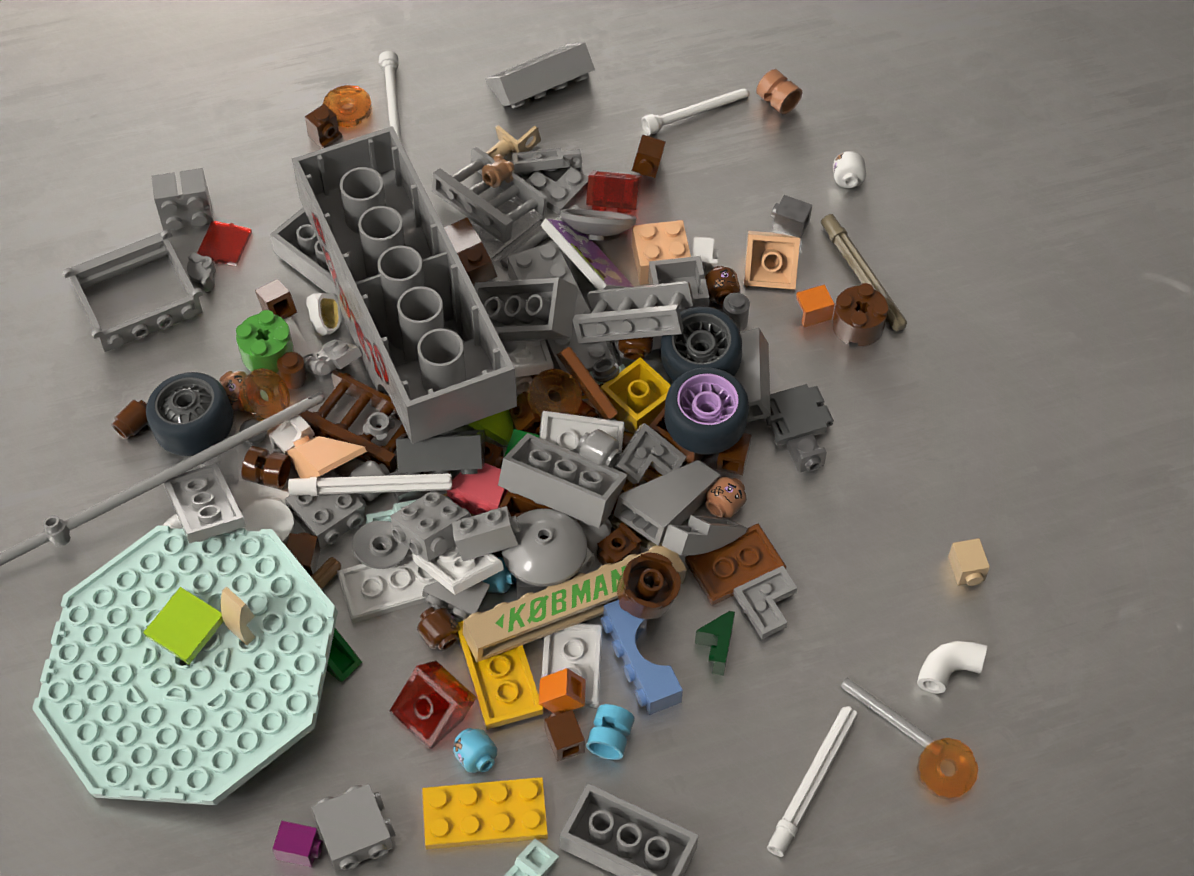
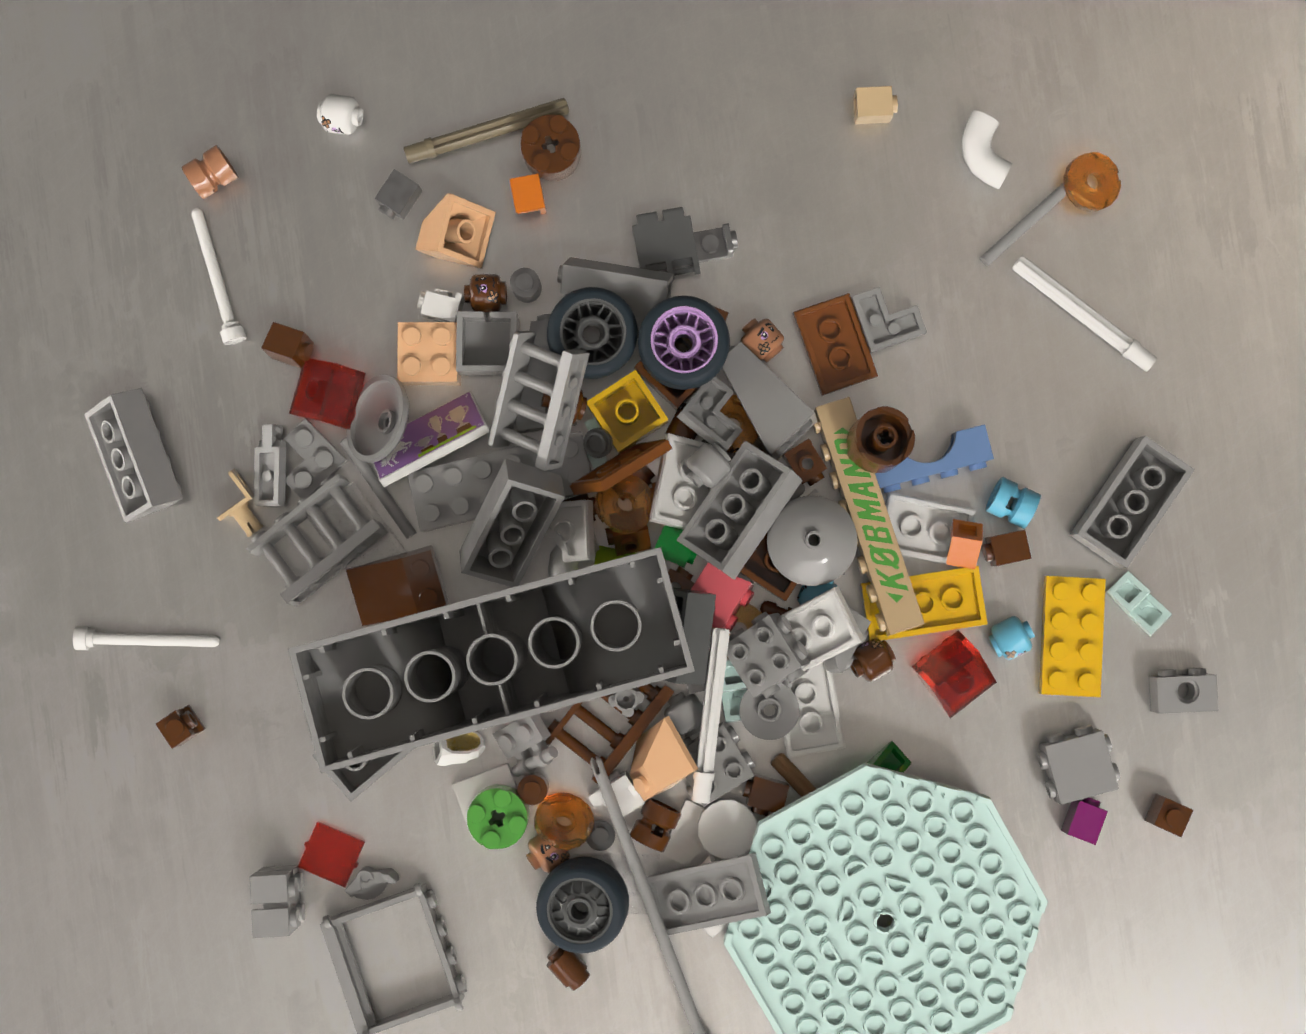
camera: 80 degrees left, 30 degrees up
lime tile [143,587,224,665] -> none
tan slope [221,587,255,645] -> none
brick [255,279,297,319] -> none
clear orange tile [323,85,372,127] -> none
light grey brick [452,506,521,562] -> none
medium nougat brick [482,154,514,188] -> none
light grey slope [662,515,747,555] -> none
dark green slope [695,611,735,676] -> none

